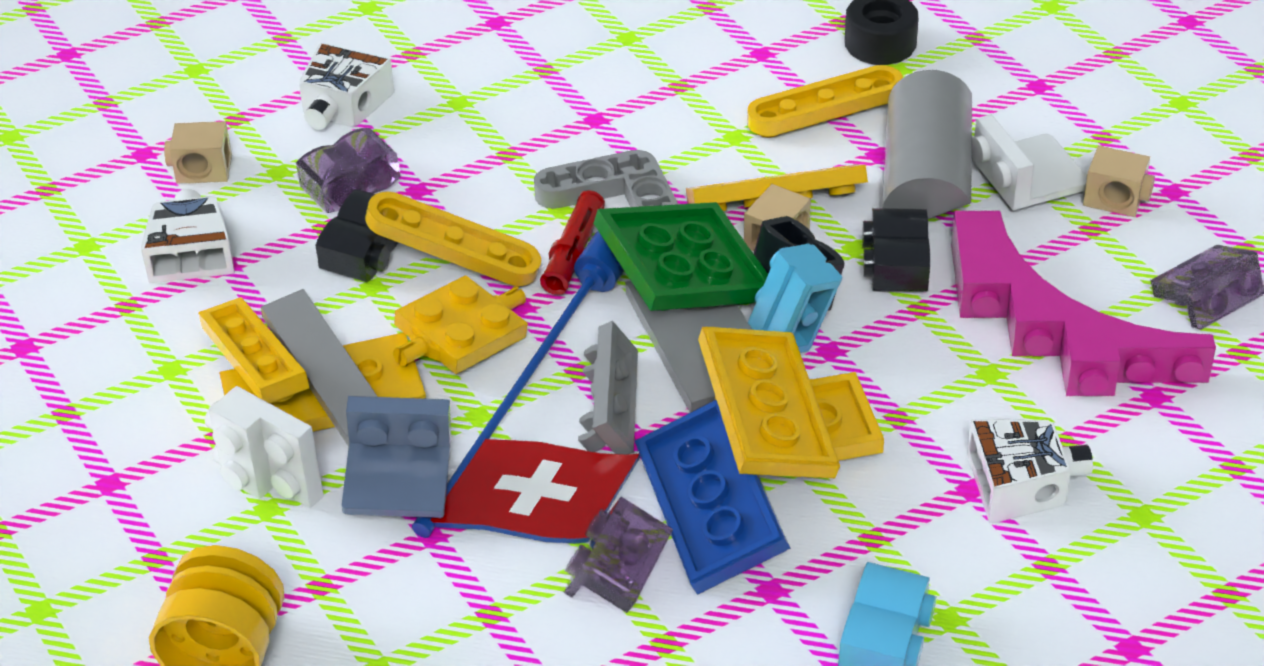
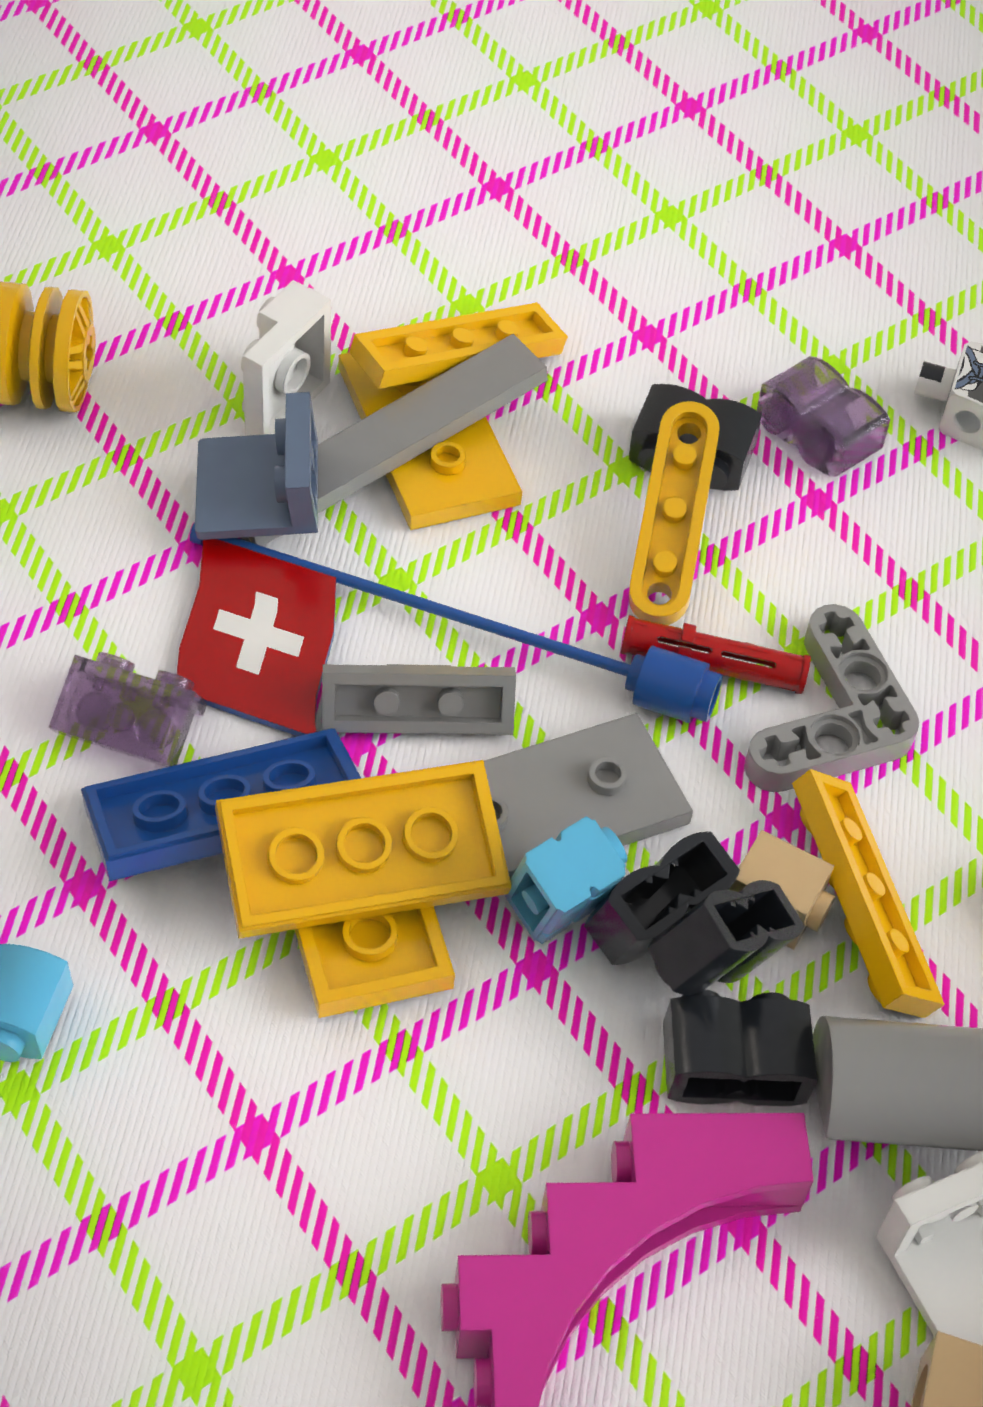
camera: 80 degrees right, 10 degrees up
white torso [141,189,235,284] -> none
tan brick [164,121,232,184] -> none
yellow plate [393,275,528,374] -> none
green plate [593,202,768,311] -> none
white torso [967,419,1093,523] -> none
none -> black brick [647,880,805,995]

